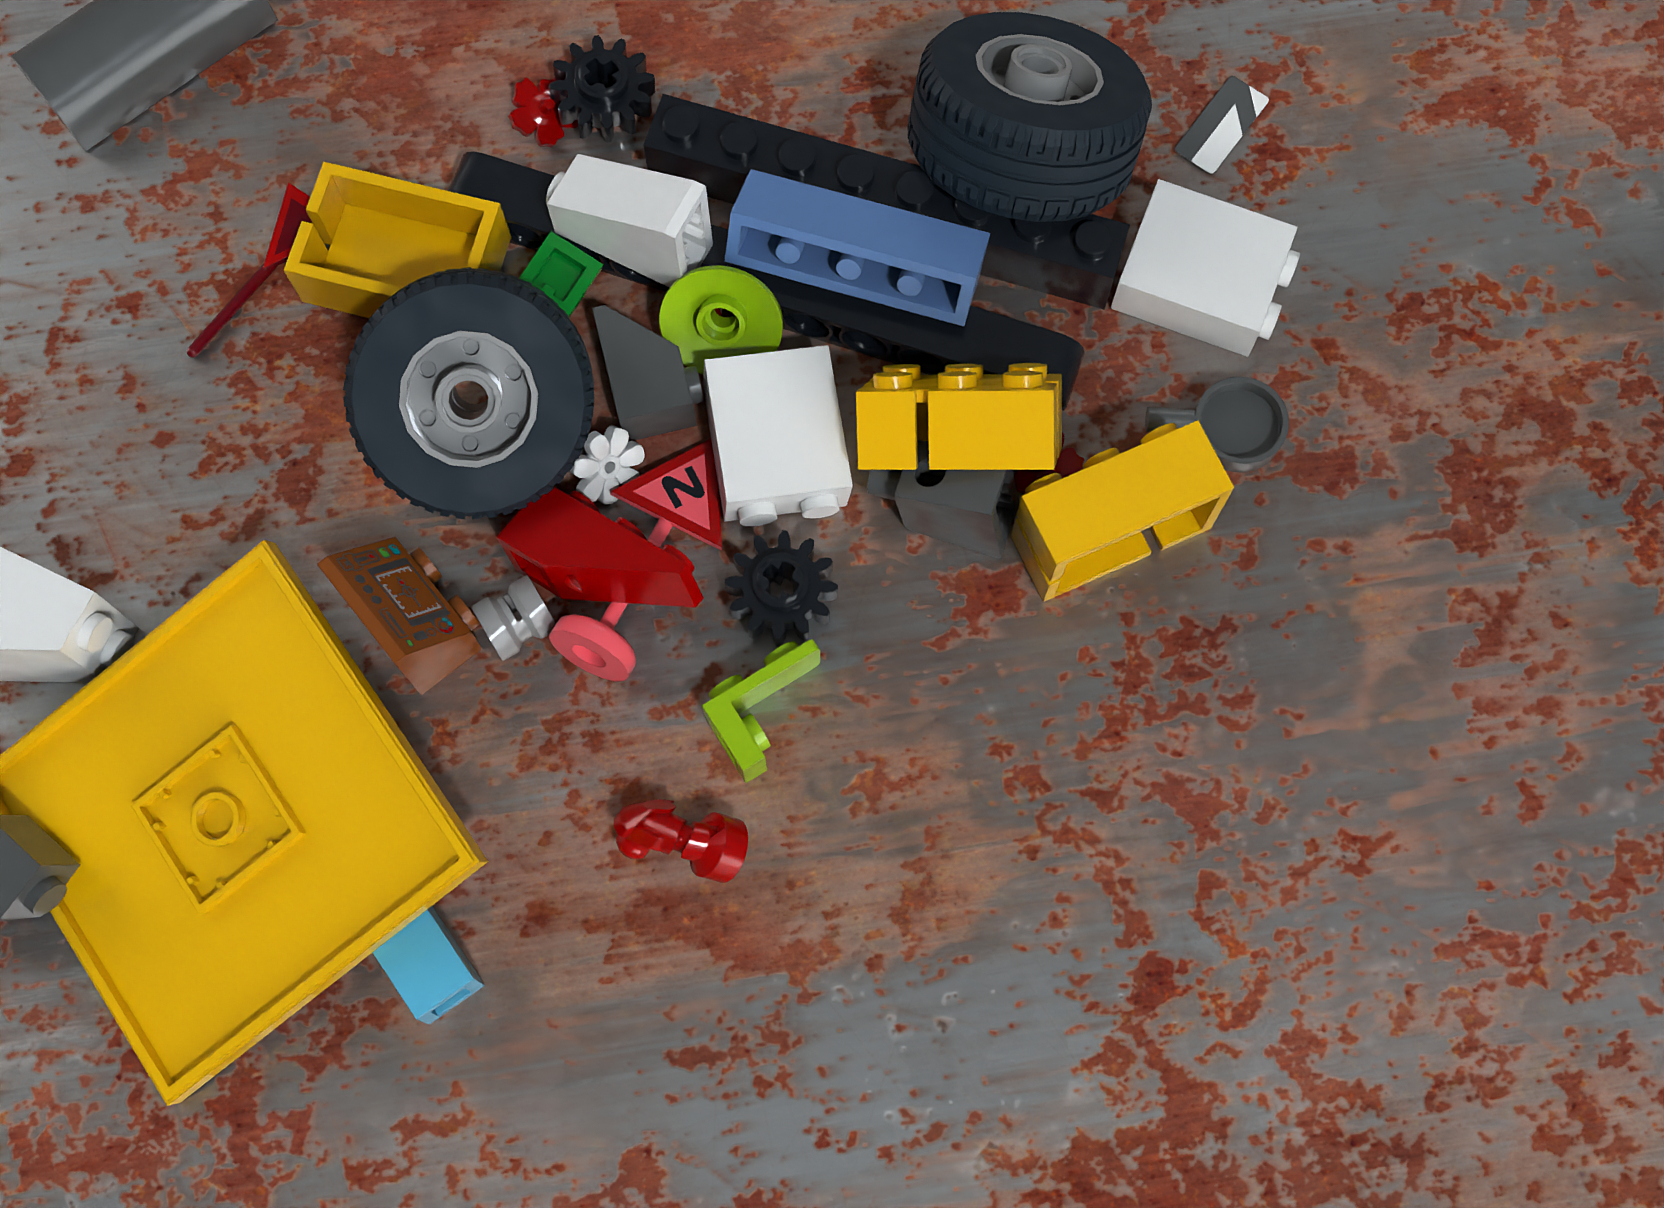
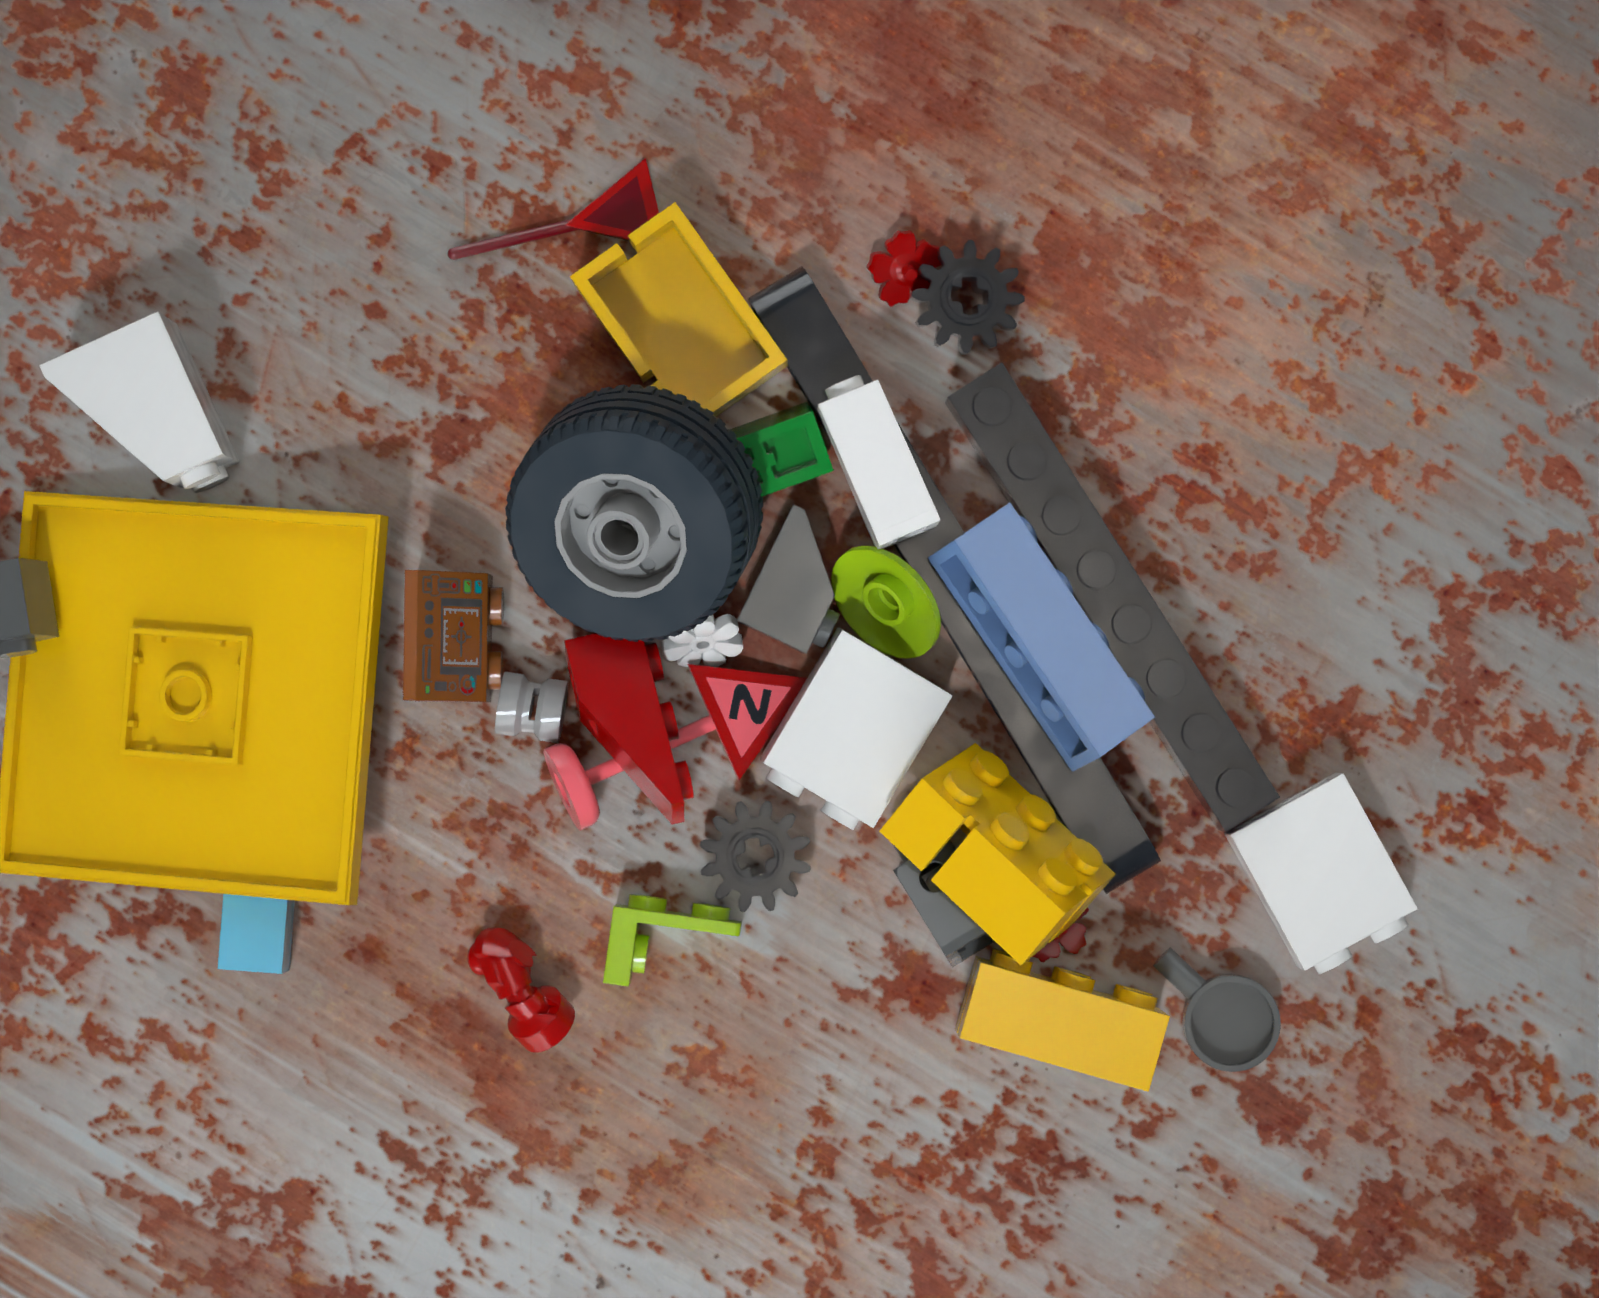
camera: 40 degrees right, 15 degrees up
black wheel [907,12,1152,222] -> none
sticker [1175,76,1269,174] -> none

